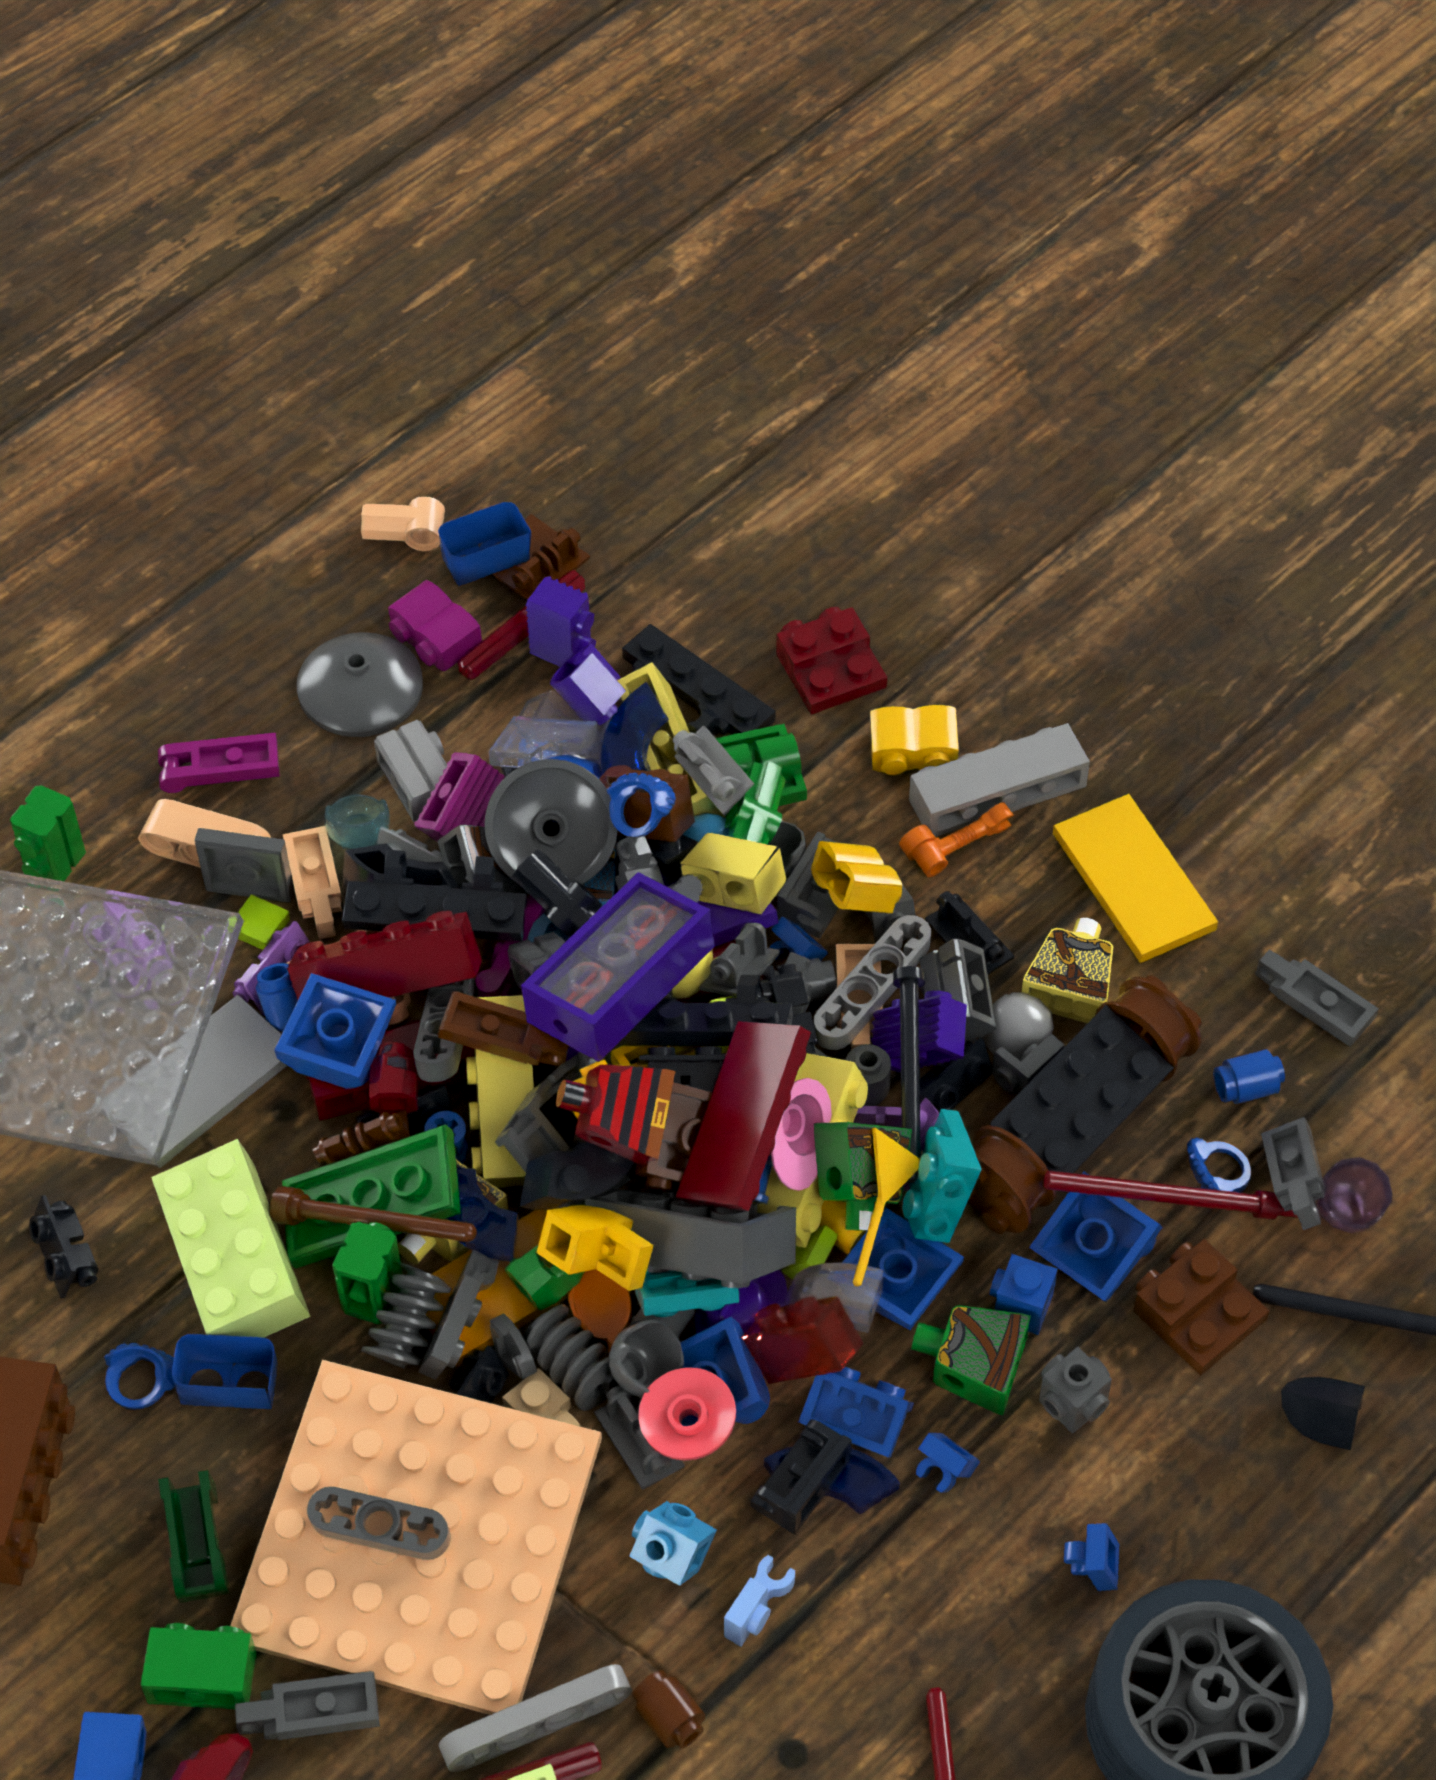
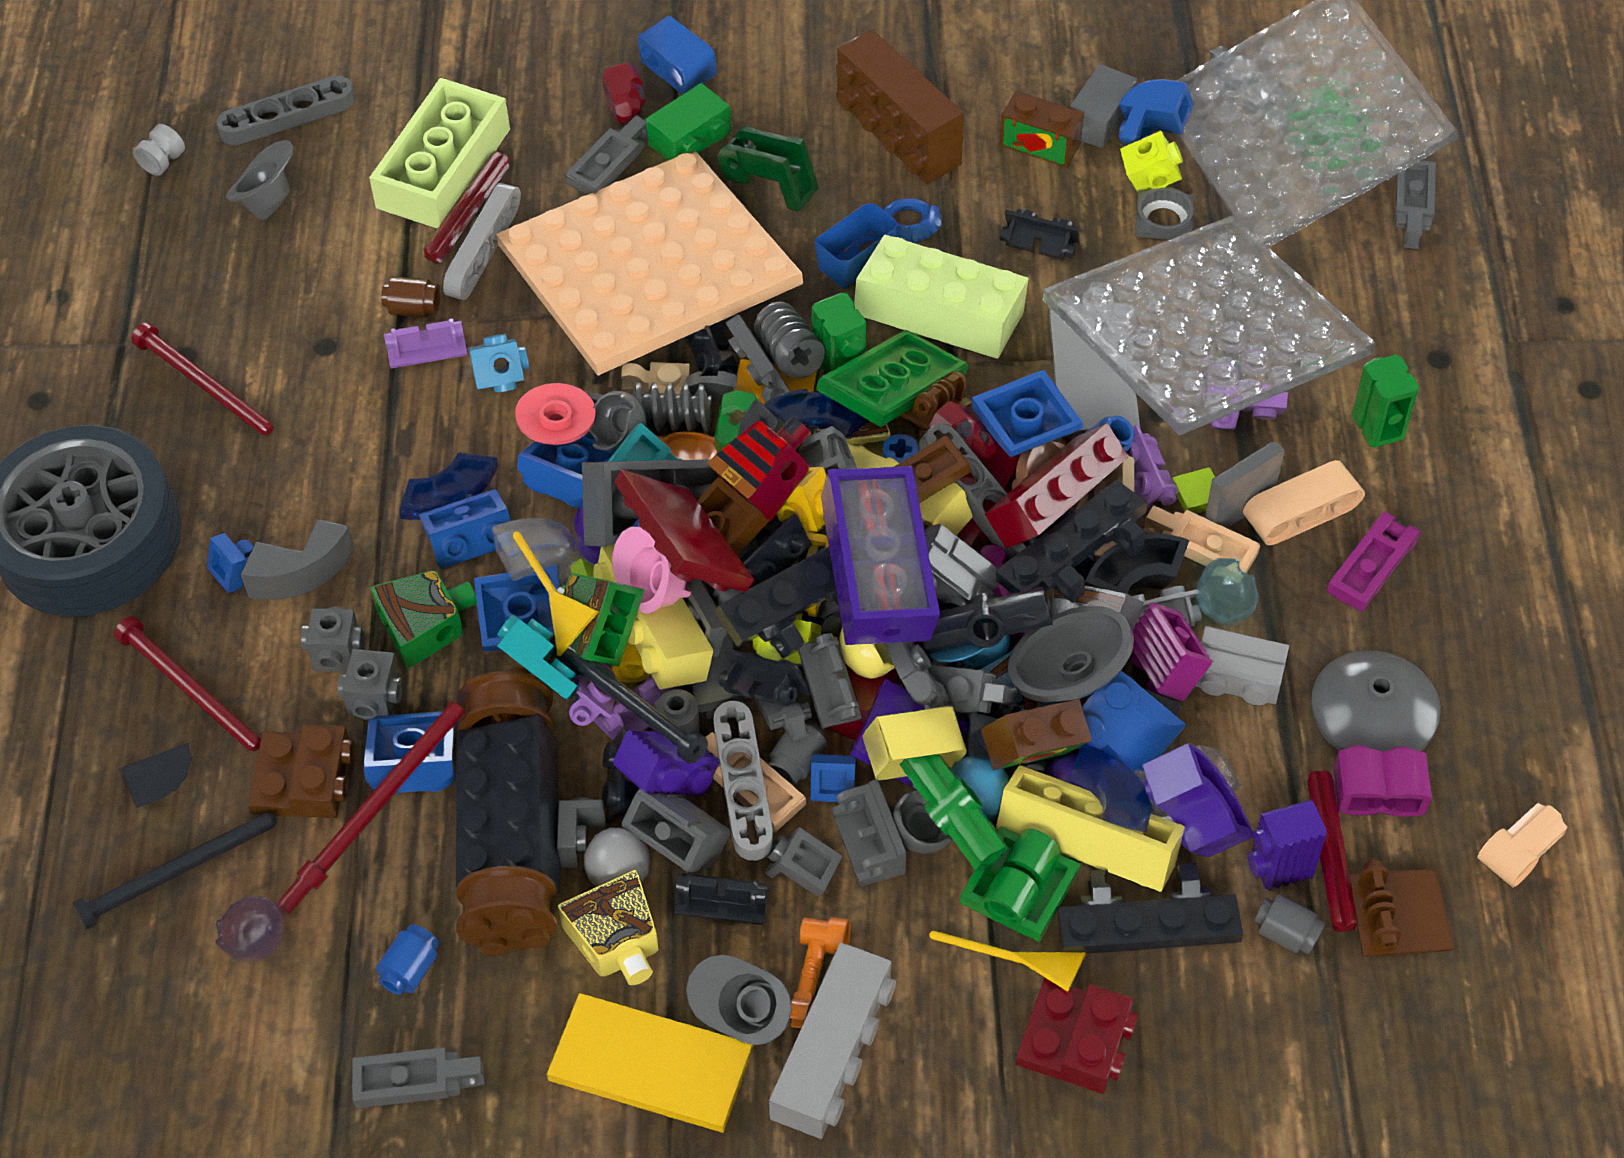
camera: 135 degrees right, 0 degrees up
reddish brown piece [270,1186,477,1242] -> none
dark grey beam [307,1487,451,1560] -> none
blue piece [438,502,531,586] -> none
clear tile [489,716,597,768] -> none
yellow brick [536,1205,654,1291] -> none
blue piece [606,773,676,837] -> none
light grey hinge [673,725,754,815] -> none
light blue plate [724,1555,795,1647] -> none
clear red brick [742,1296,864,1384] -> none
black hinge [750,1419,851,1535] -> none
yellow brick [811,841,902,913] -> none
yellow brick [870,705,959,775] -> none
blue tile [916,1433,981,1493] -> none
blue brick [989,1254,1057,1335] -> none
blue piece [1187,1138,1251,1193] -> none
dark grey hinge [1261,1117,1325,1230] -> none
none -> dark red bar [114,616,261,751]
none -> dark grey brick [241,519,355,600]
none -> dark grey brick [338,649,403,719]
none -> medium lavender hinge [384,318,467,369]
none -> dark grey piece [686,954,792,1045]
none -> yellow piece [929,931,1086,991]
none -> dark grey brick [1254,894,1325,955]

